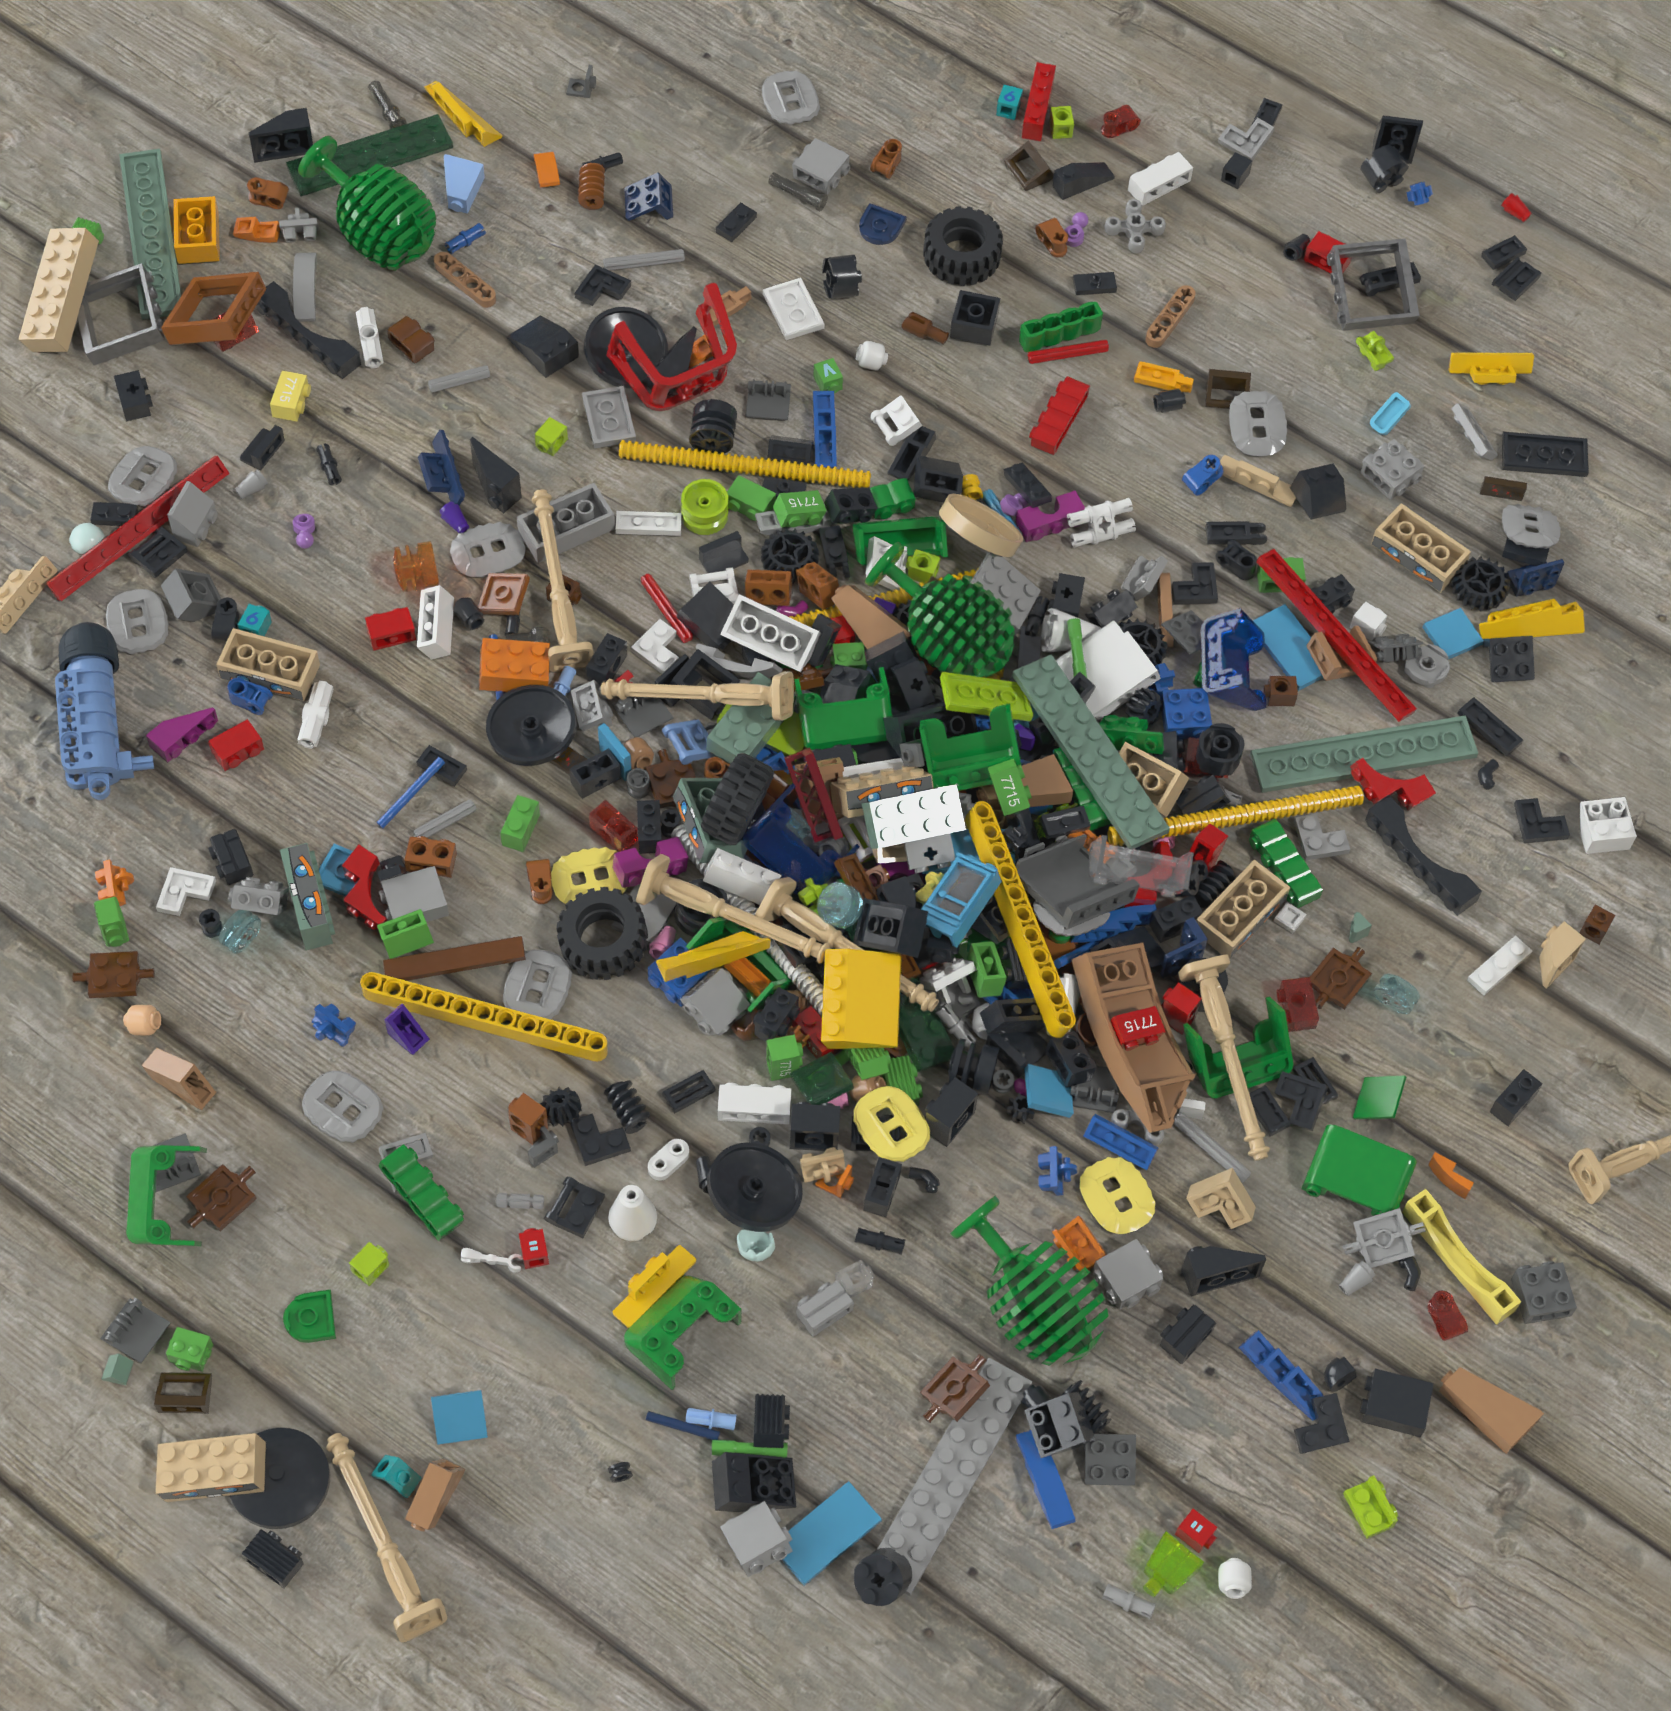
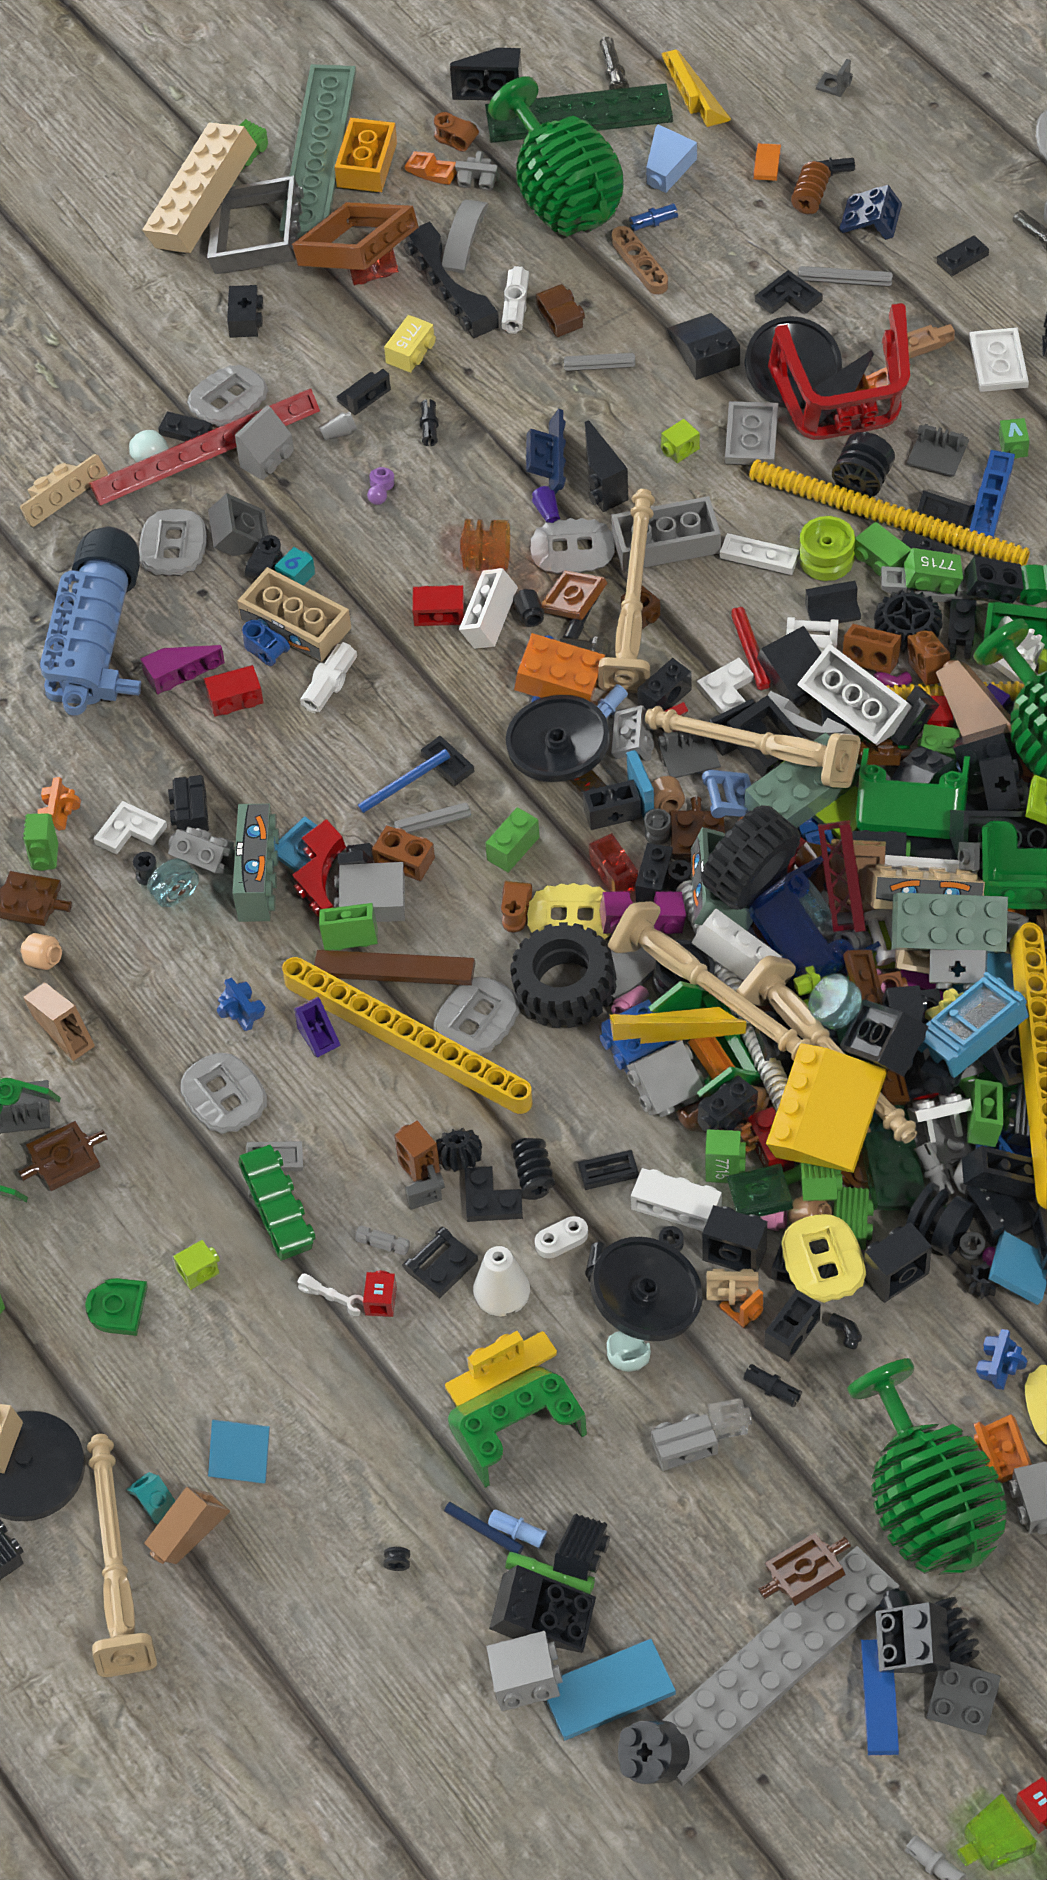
camera: 25 degrees right, 5 degrees down
black plate [128,527,188,578] -> none

